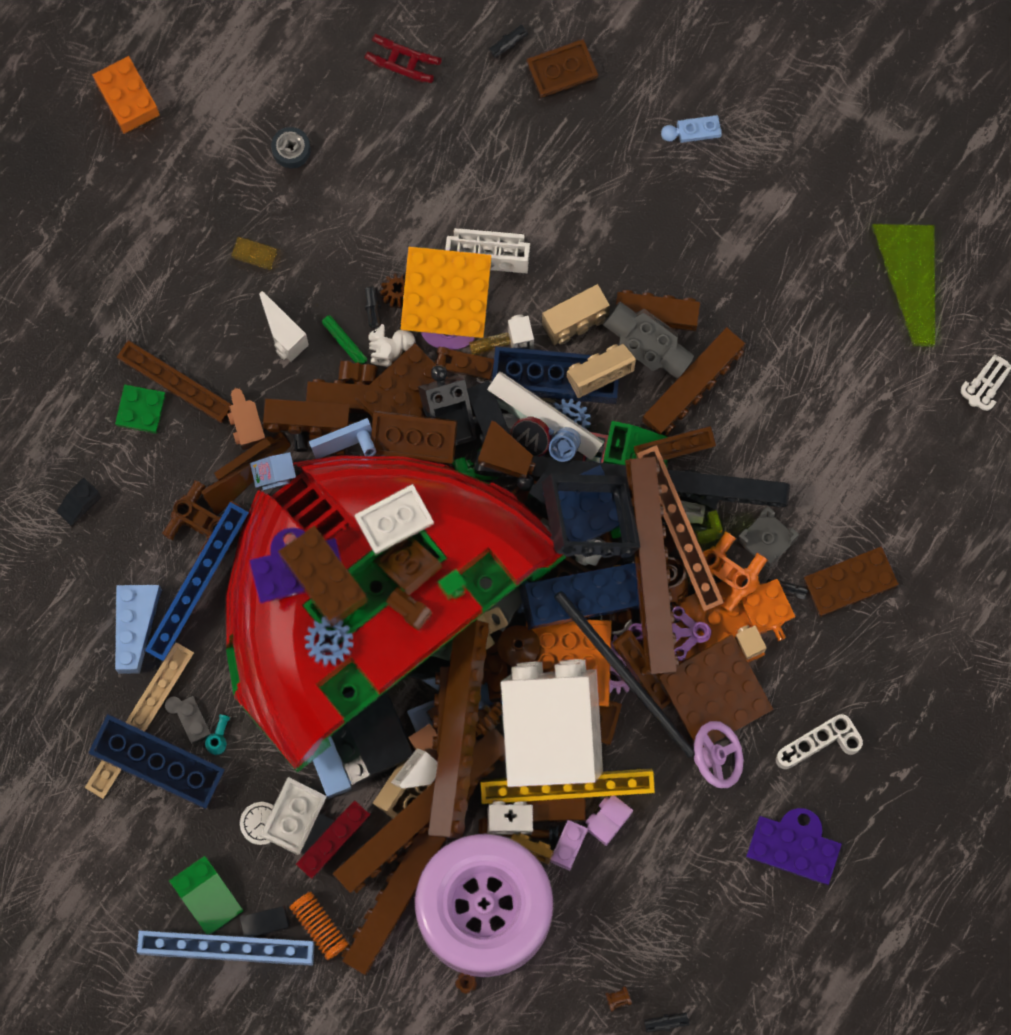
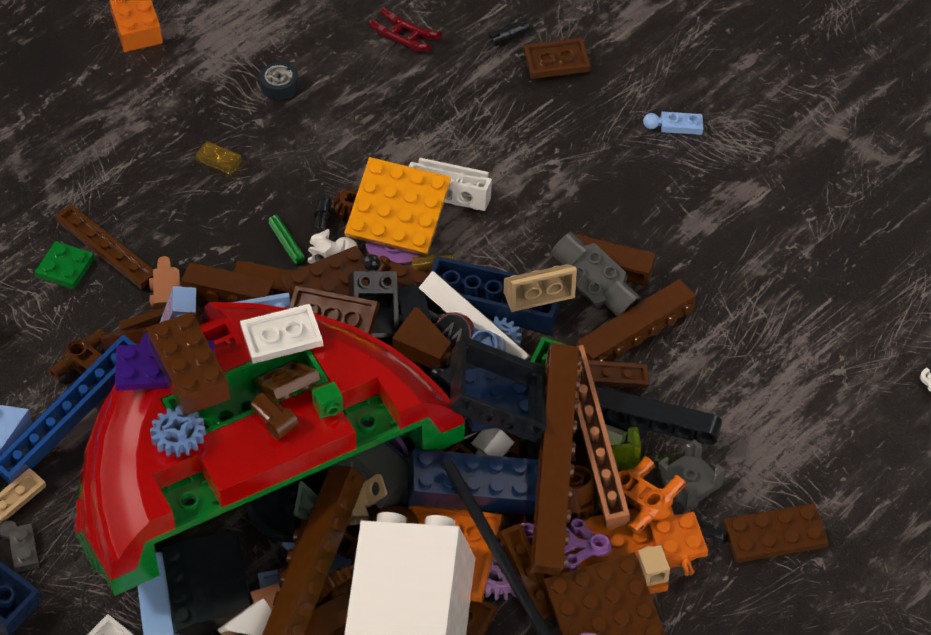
camera: 10 degrees right, 25 degrees down
teal bar [205,714,230,755] -> none
white slope [259,291,309,362] -> none
reddish brown leg [338,361,378,385] -> none
white brick [508,315,534,350] -> none
tan brick [542,284,610,345] -> none
clear neon green wing [871,224,935,347] -> none

